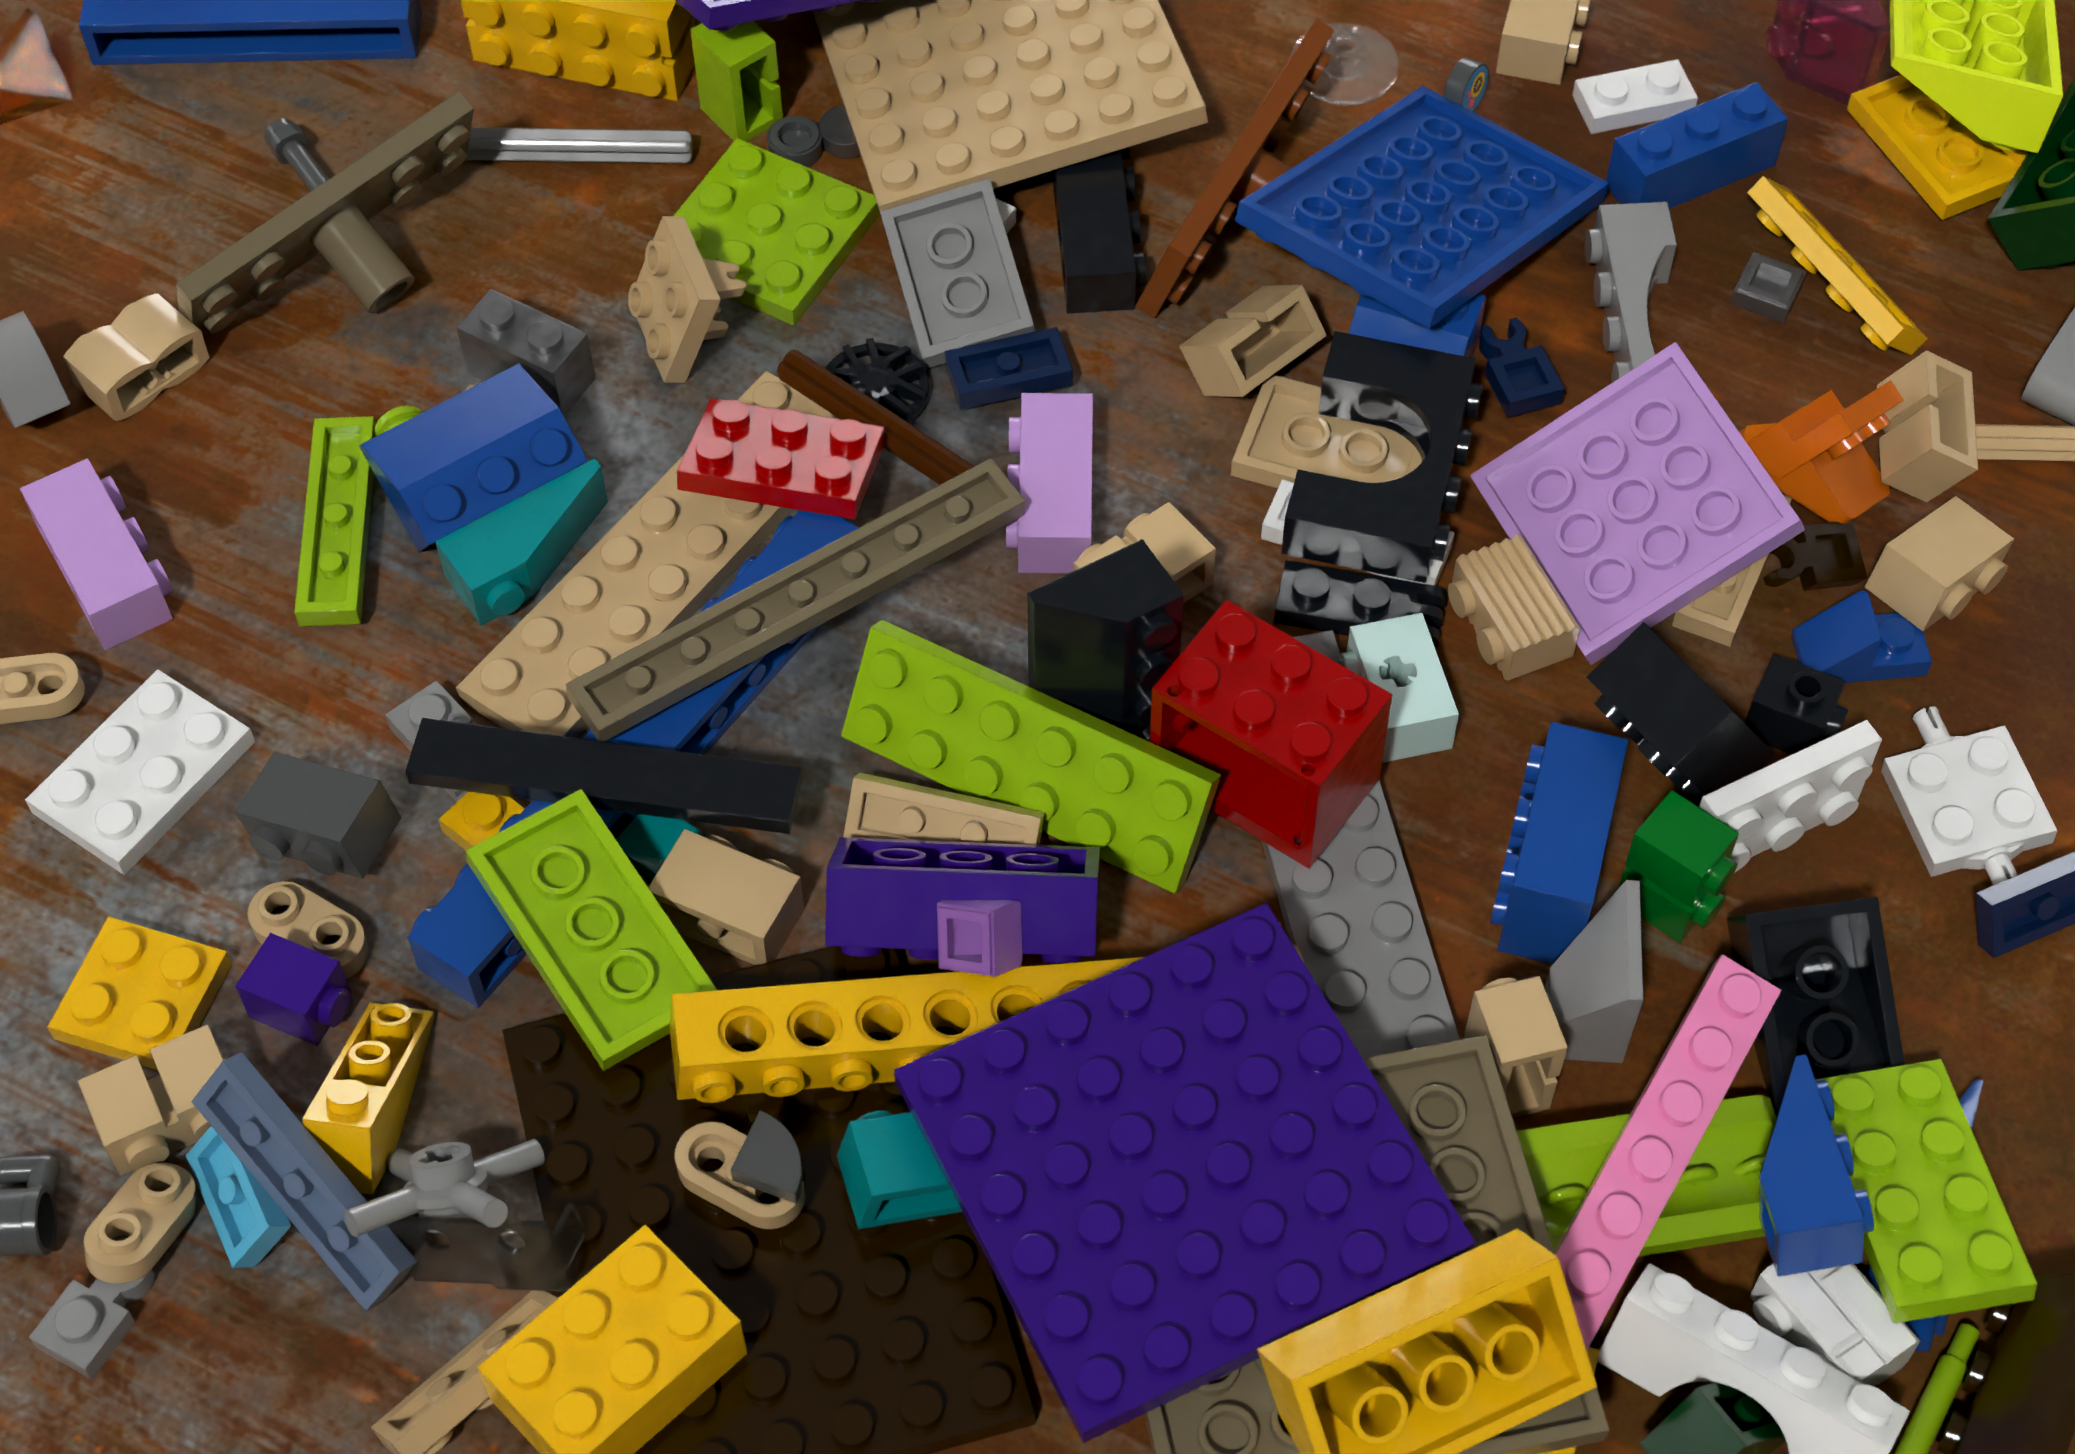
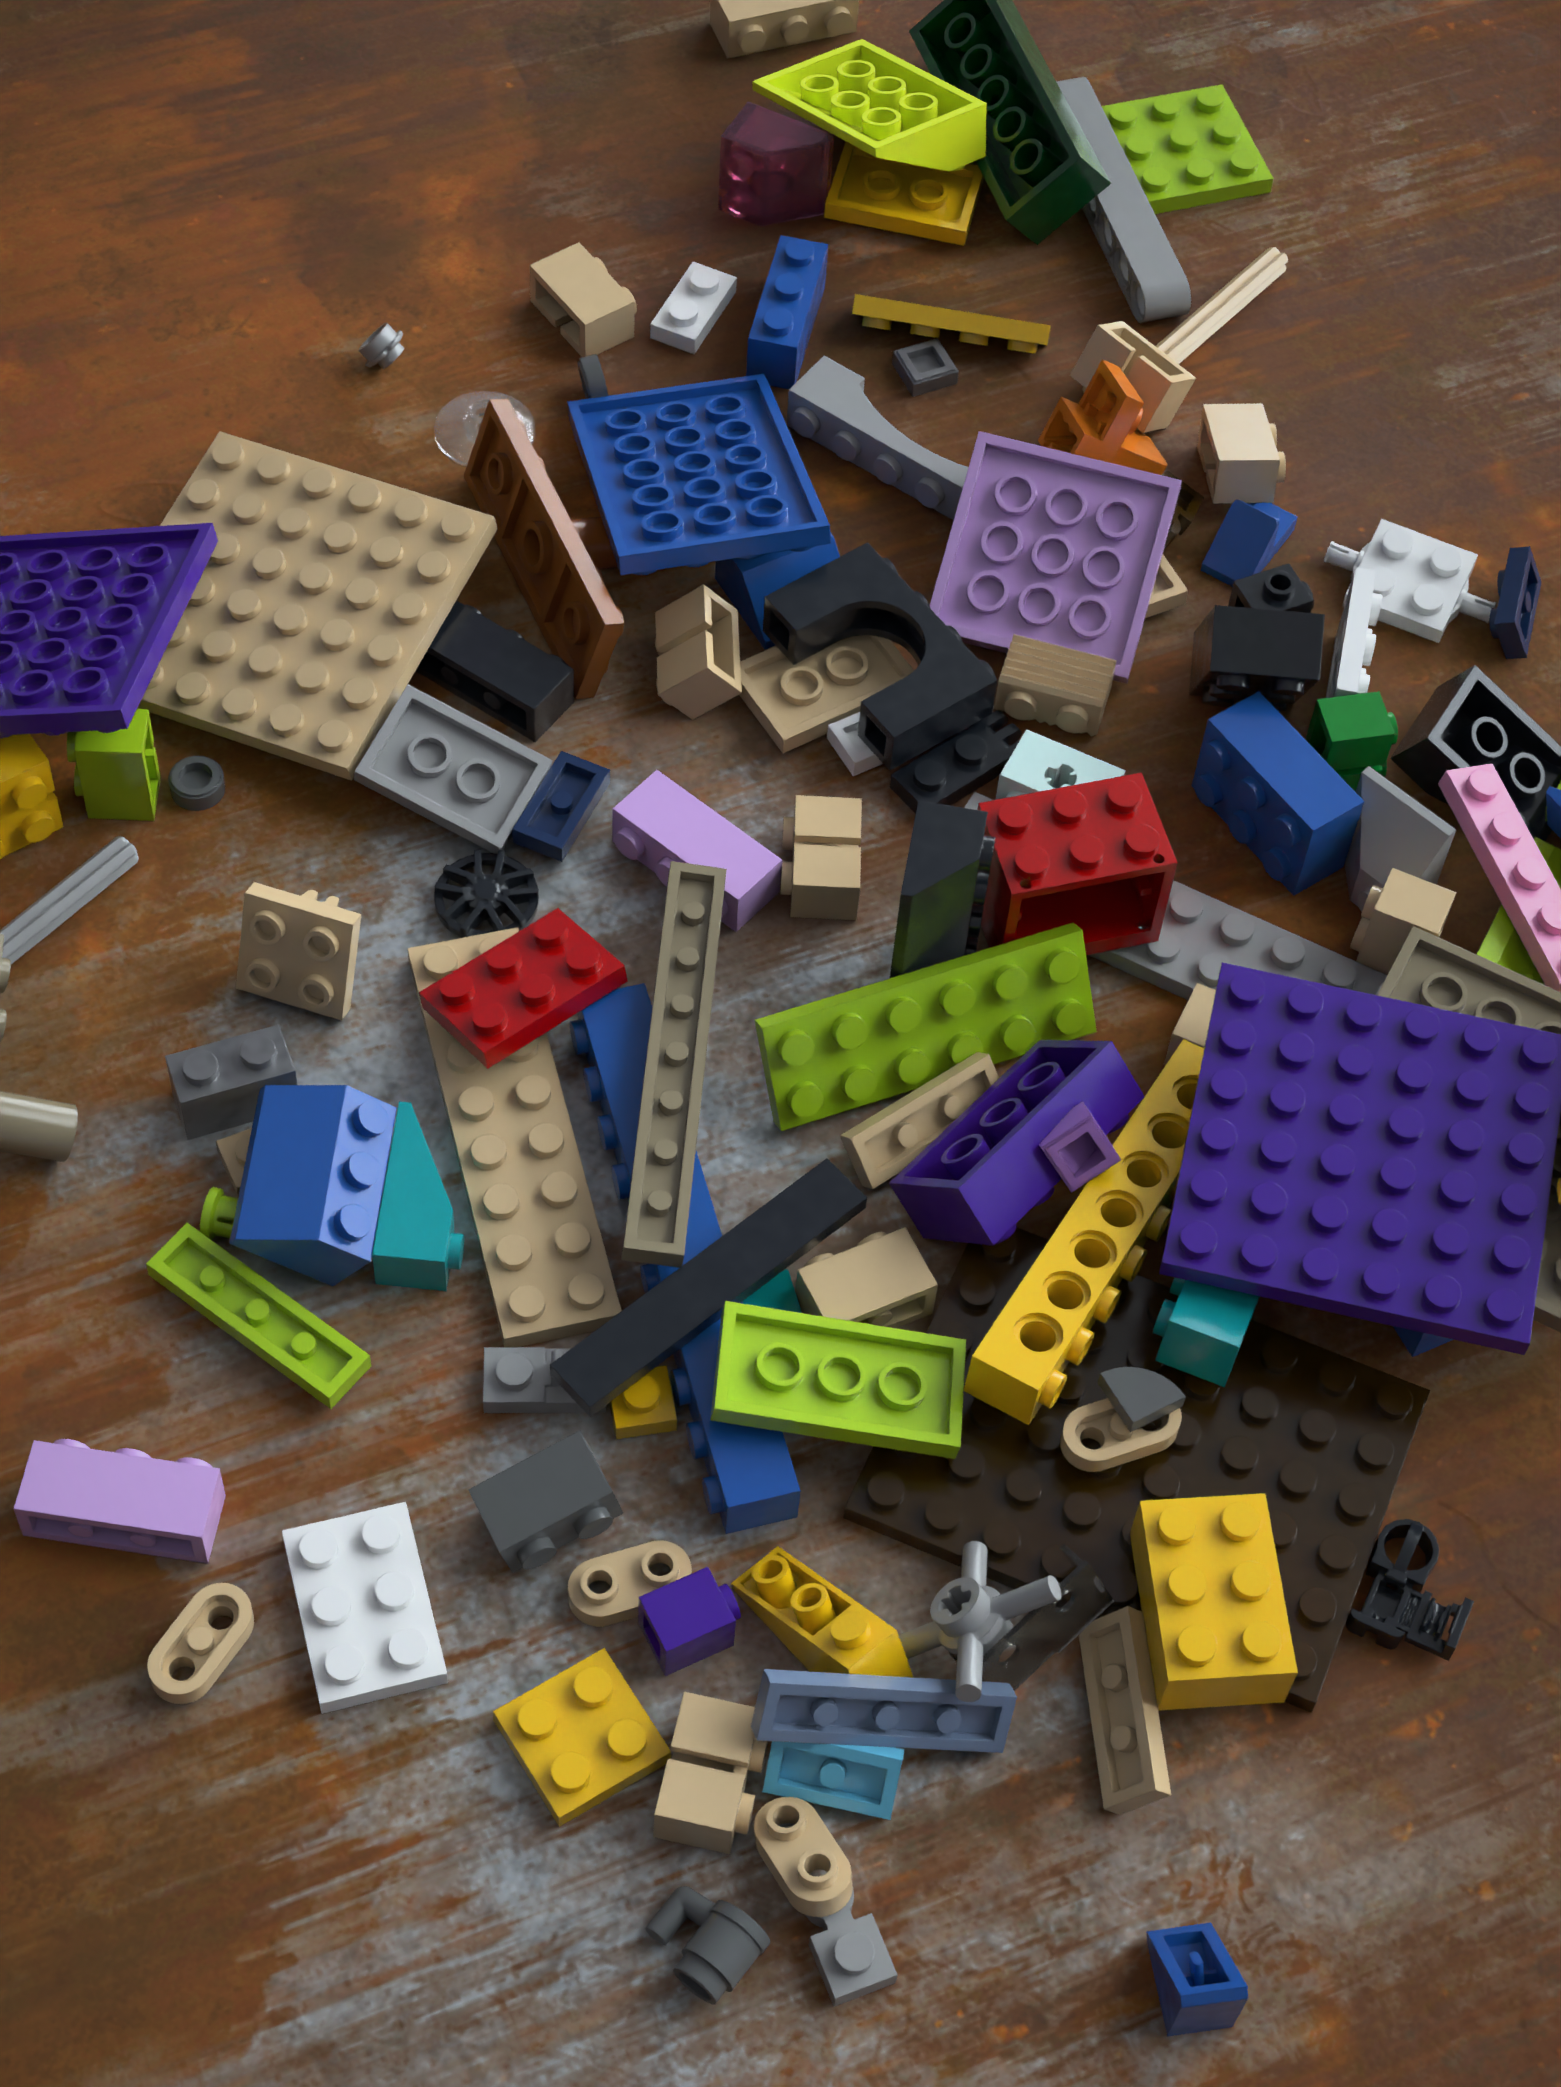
camera: 55 degrees left, 0 degrees up
lime plate [674,138,880,326] -> none
reddish brown axle [777,350,975,485] -> none
flat silver tile [819,105,861,158] -> none
dark blue plate [1479,318,1565,418] -> none

